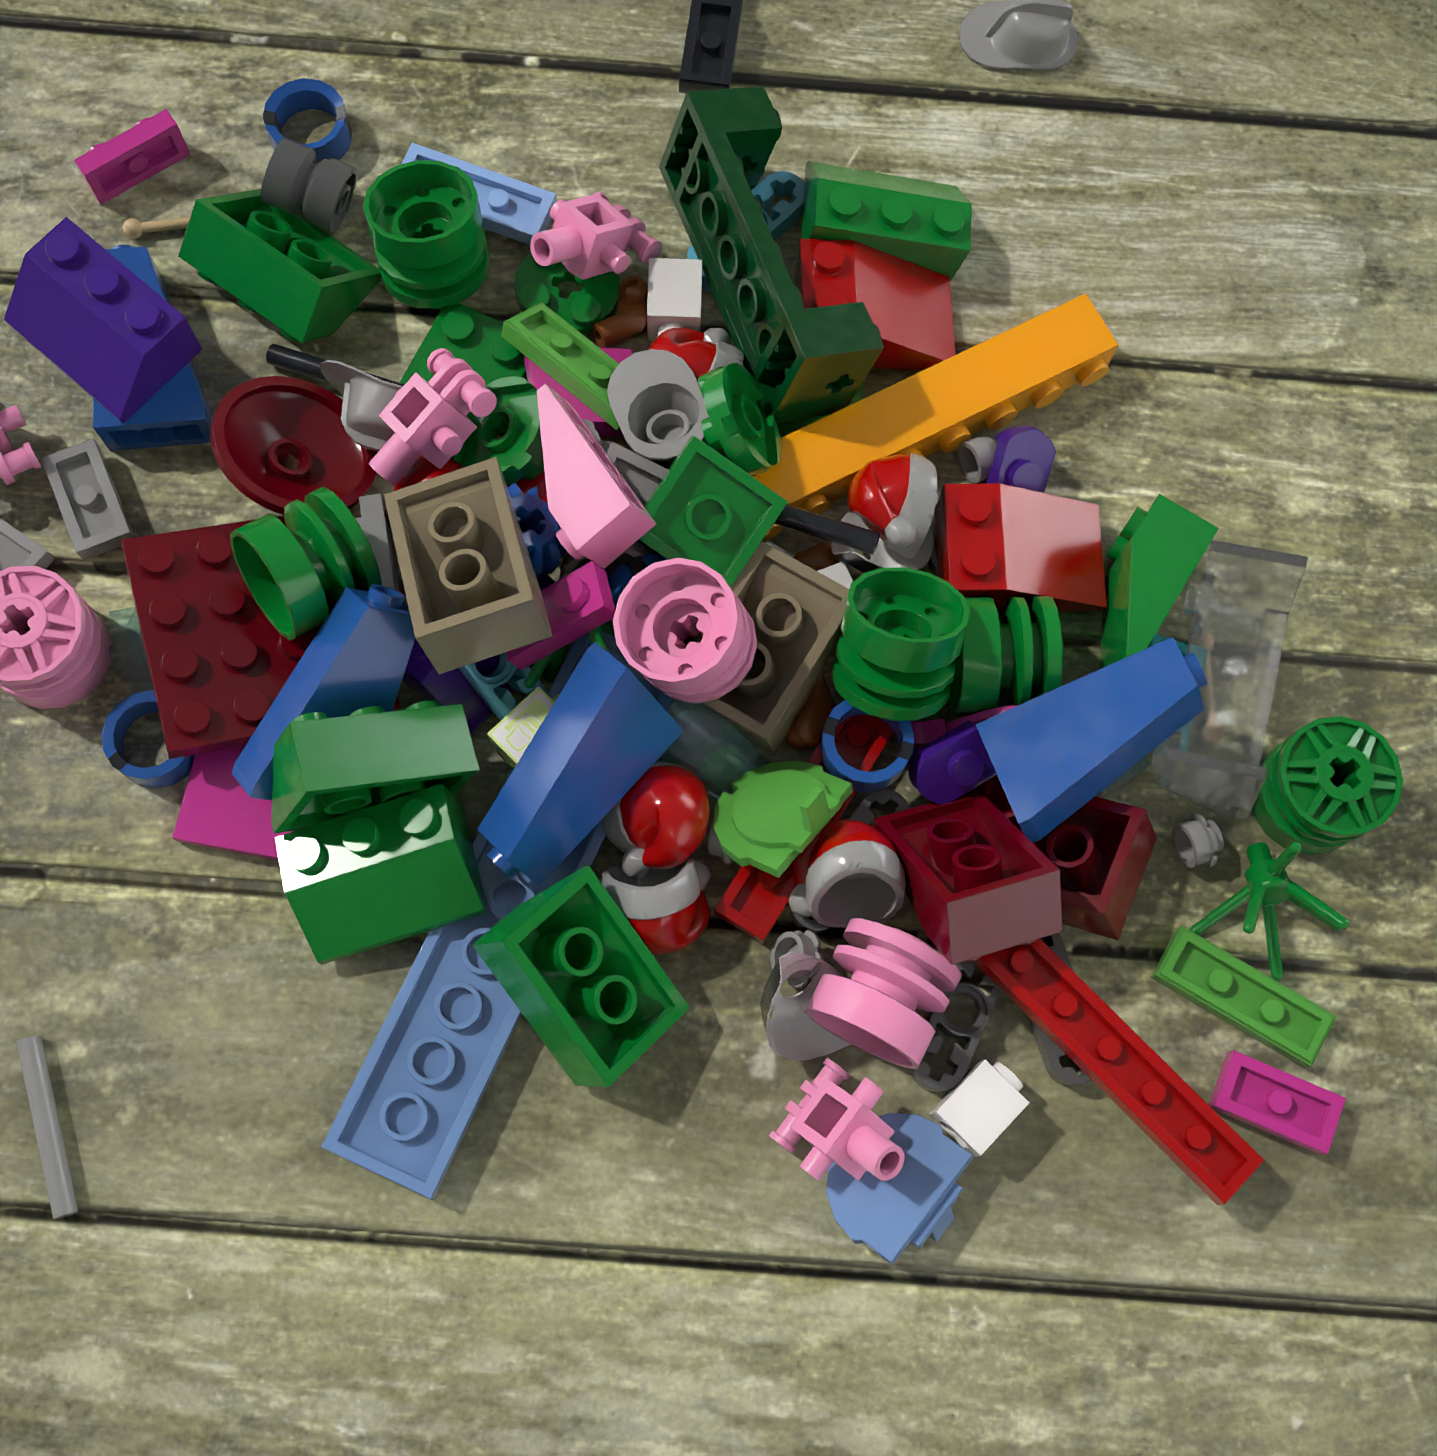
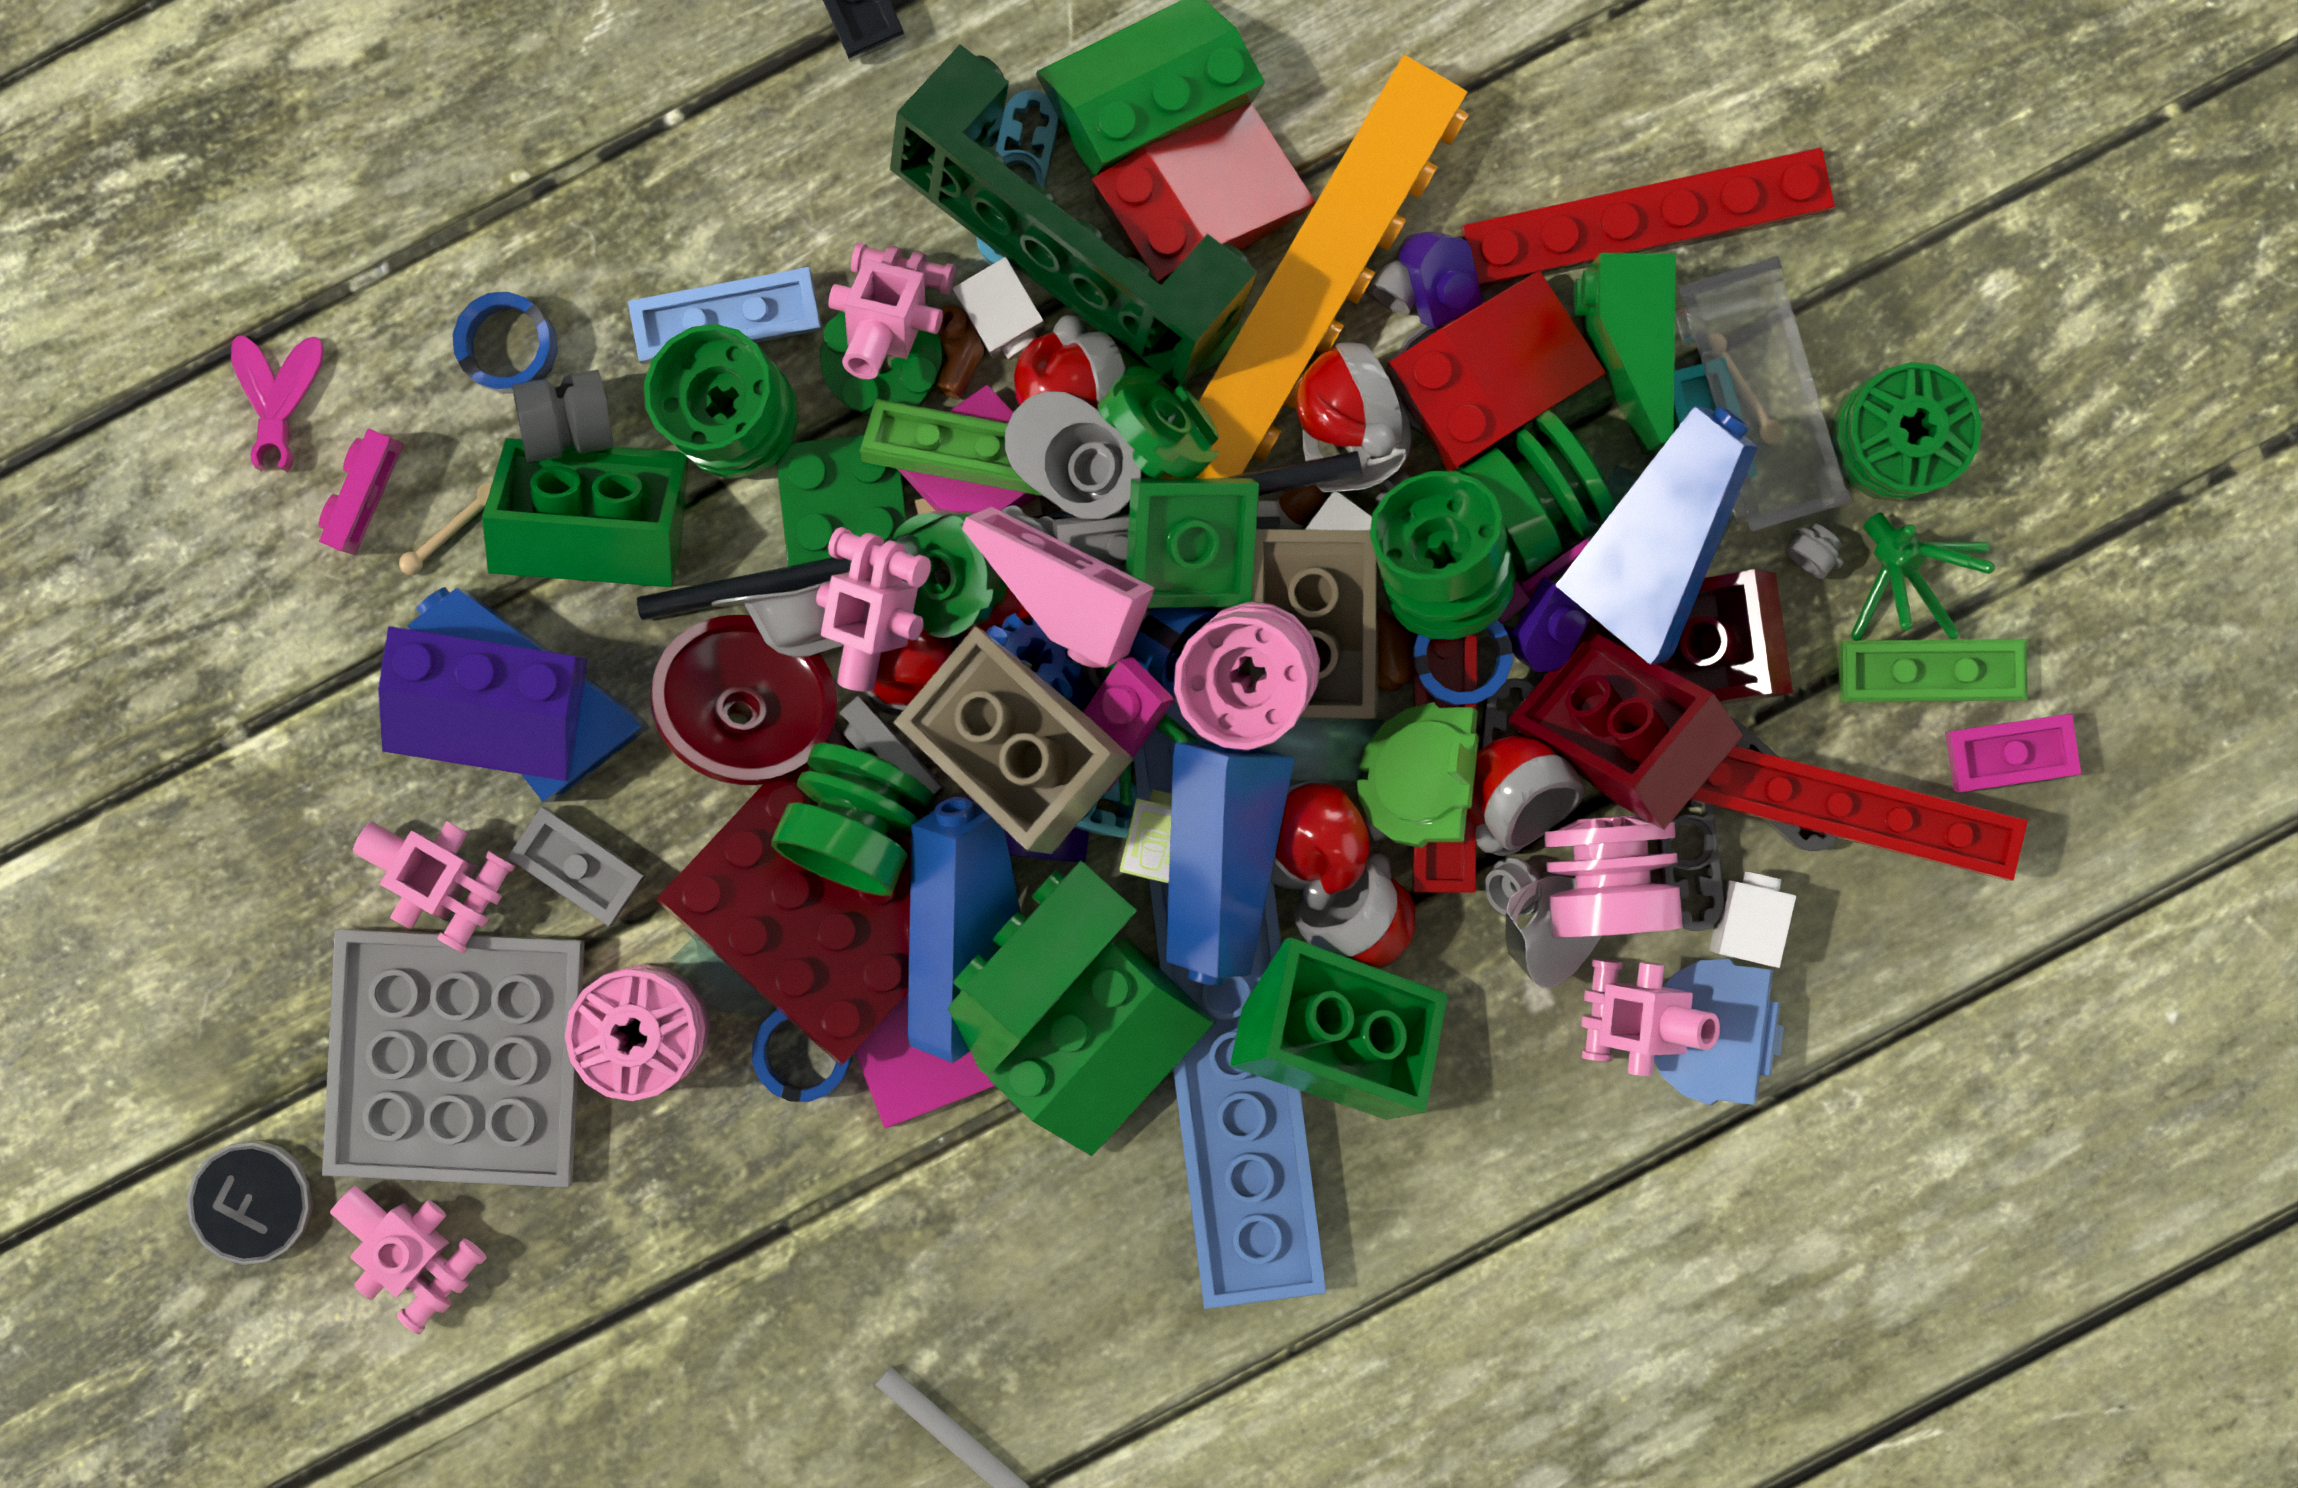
camera: 30 degrees left, 15 degrees up
none -> dark pink piece [231,335,324,472]
none -> red plate [1461,147,1835,287]

